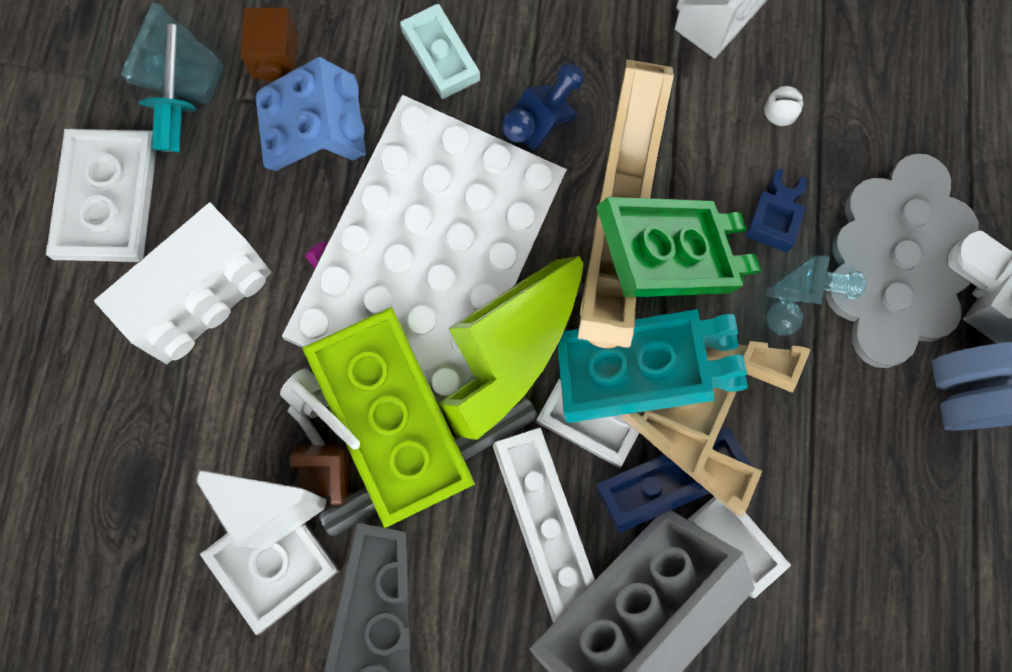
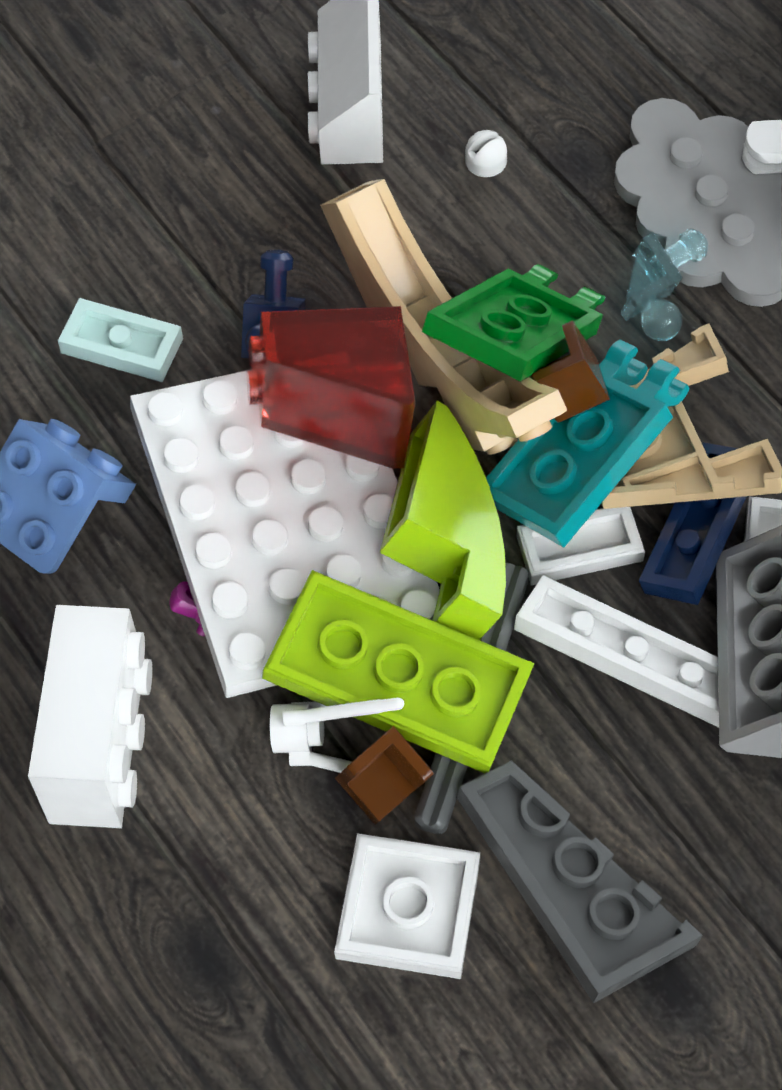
camera: 40 degrees left, 15 degrees down
white slope [197,471,327,550] -> none
dark blue plate [745,169,807,253] -> none
none -> clear red slope [247,306,416,469]
none -> reddish brown panel [530,320,610,423]

